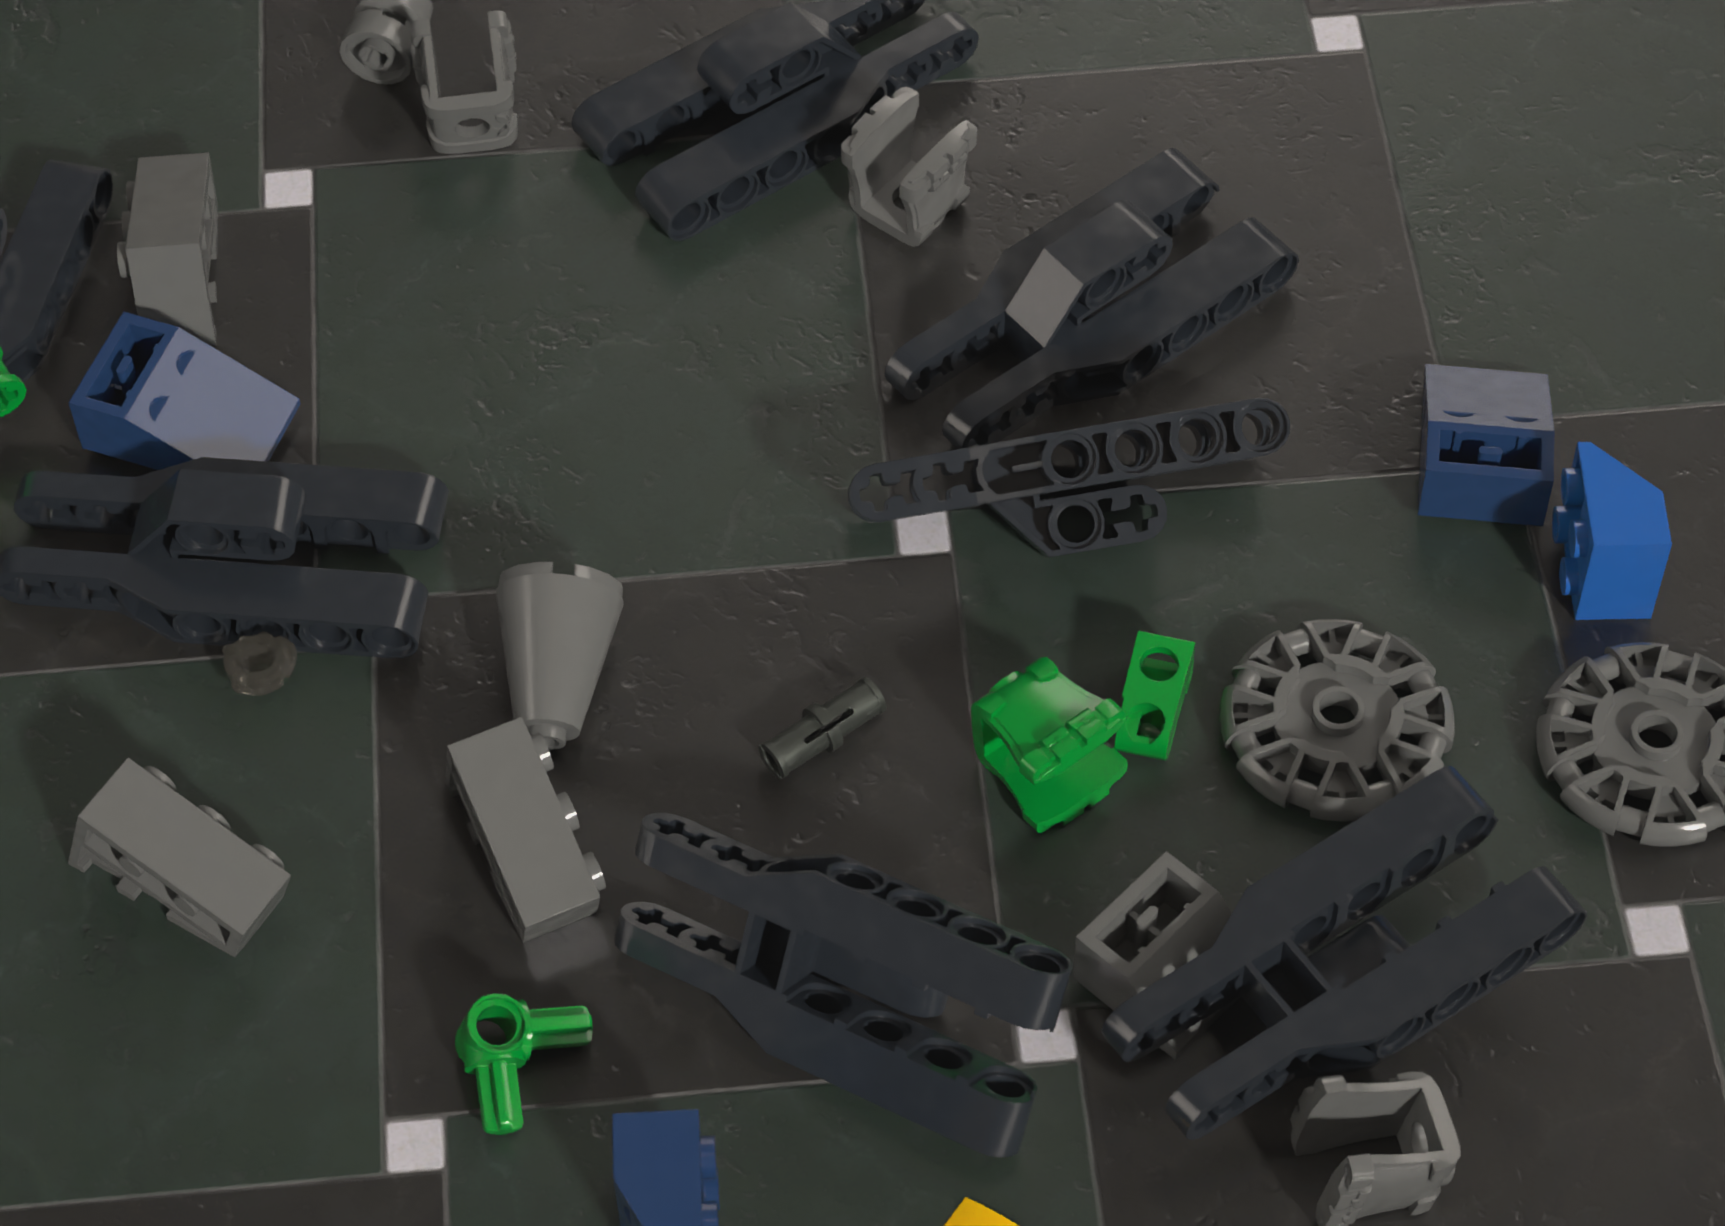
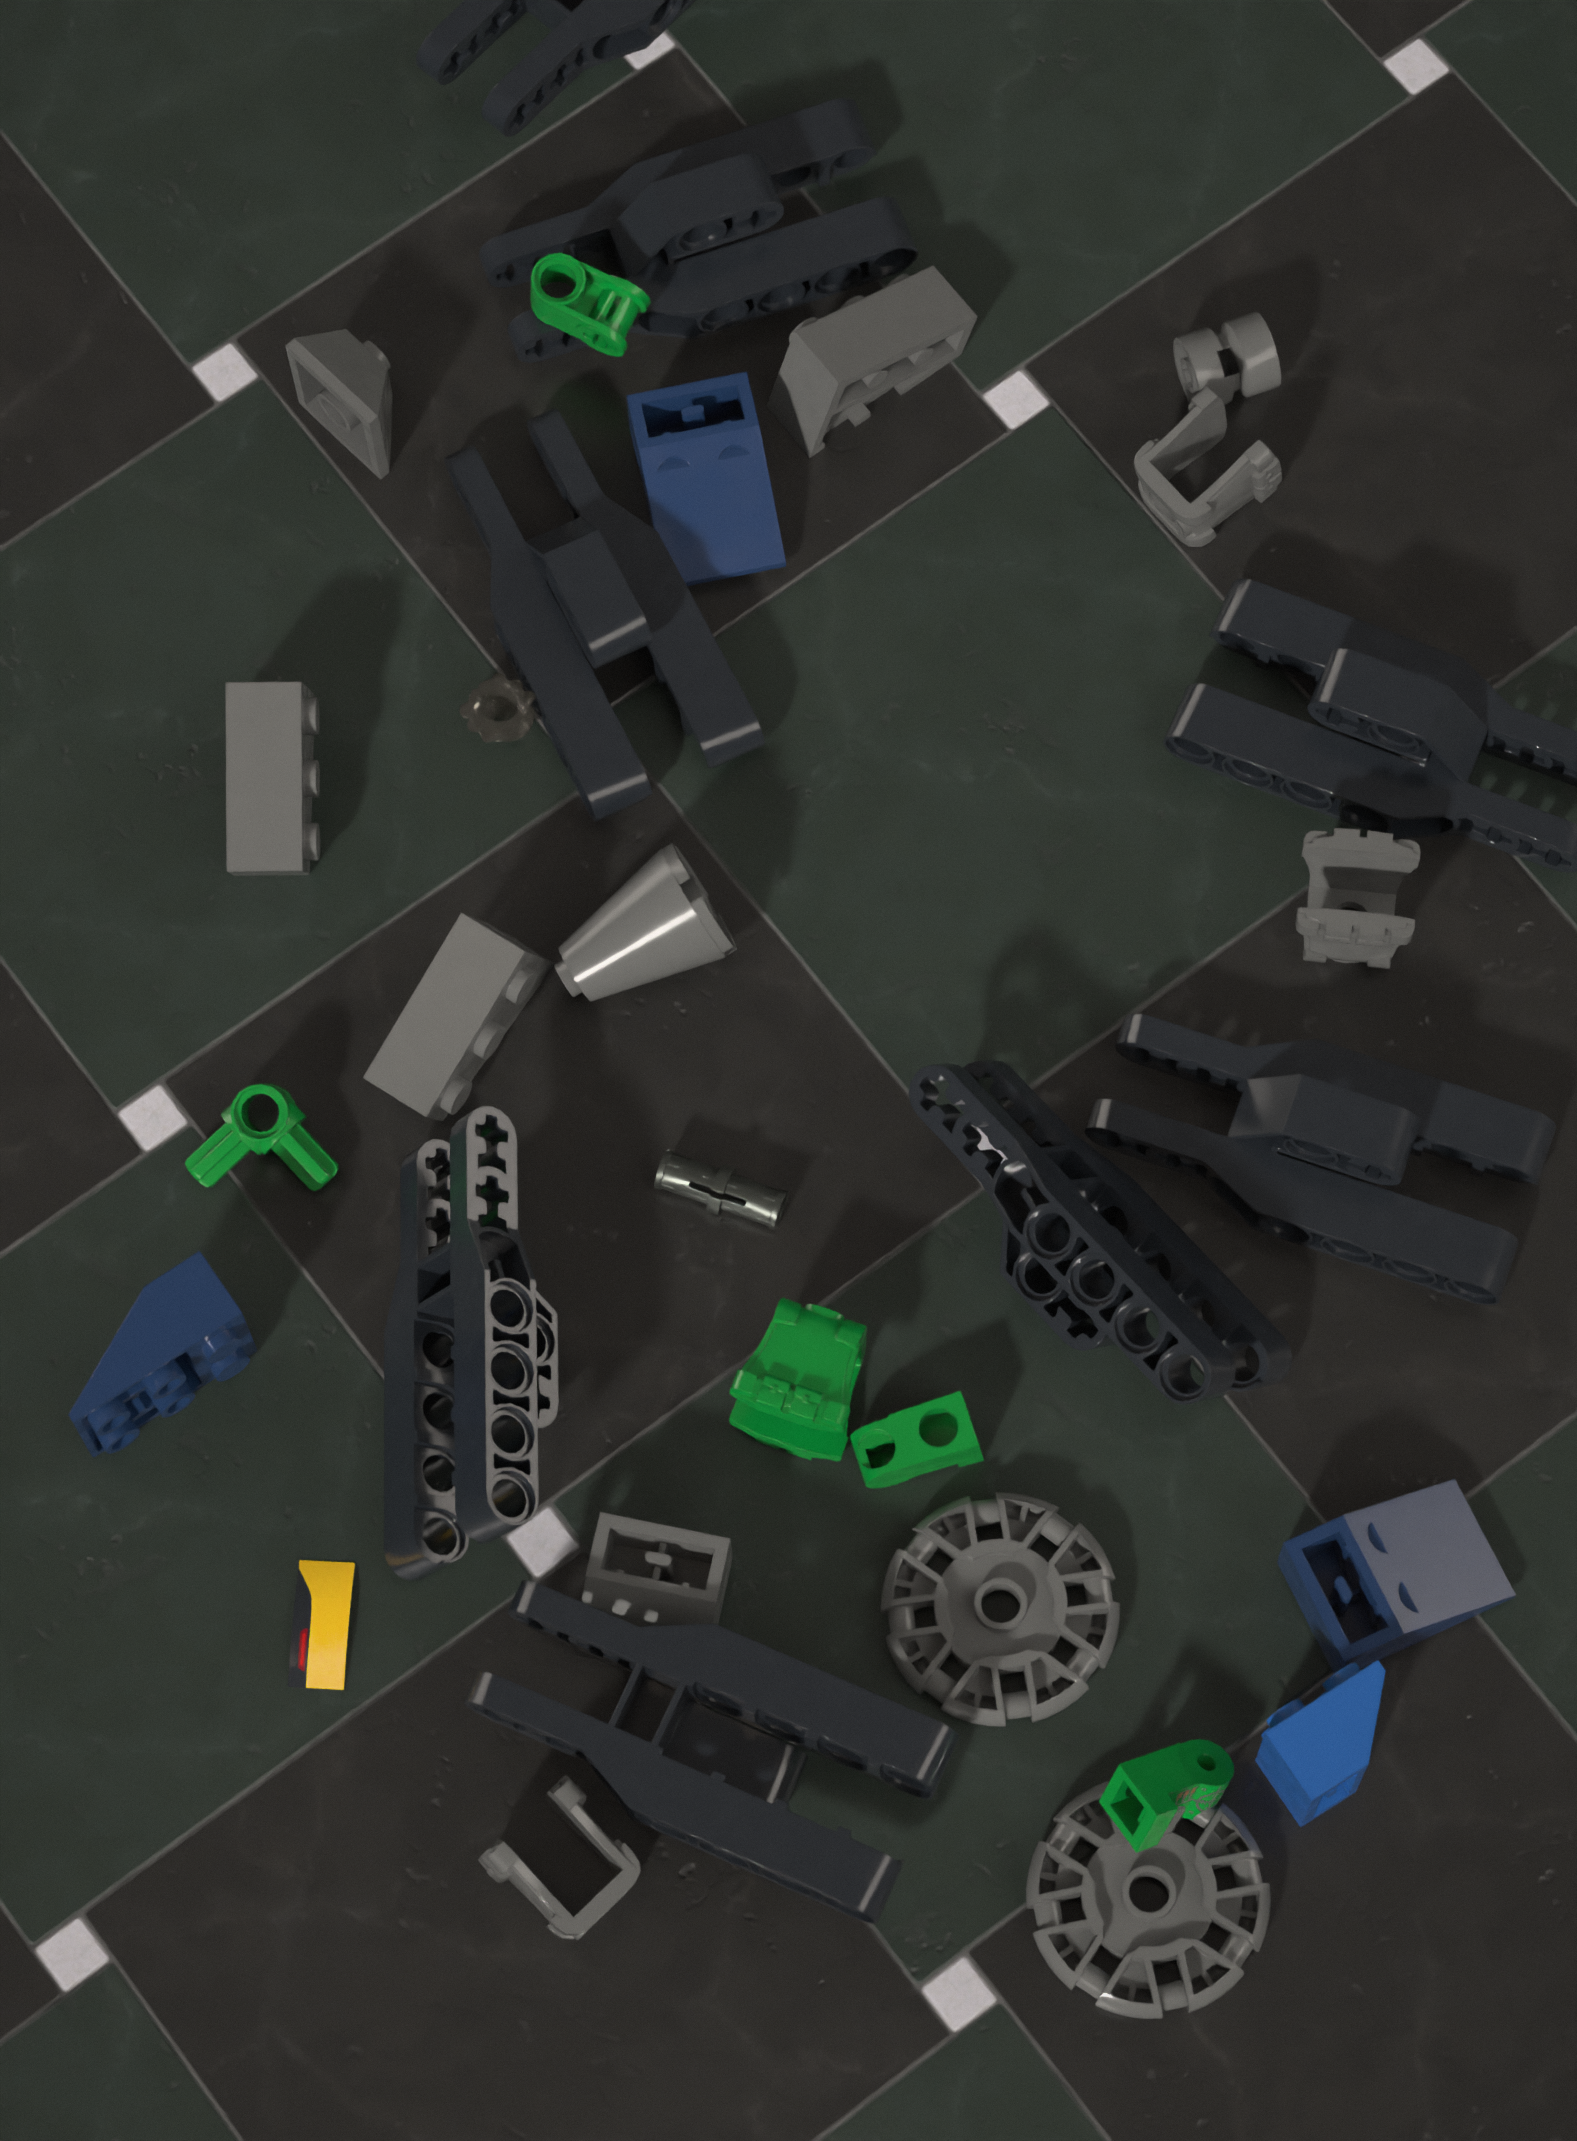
camera: 60 degrees right, 15 degrees up
none -> green leg [1099,1739,1234,1853]

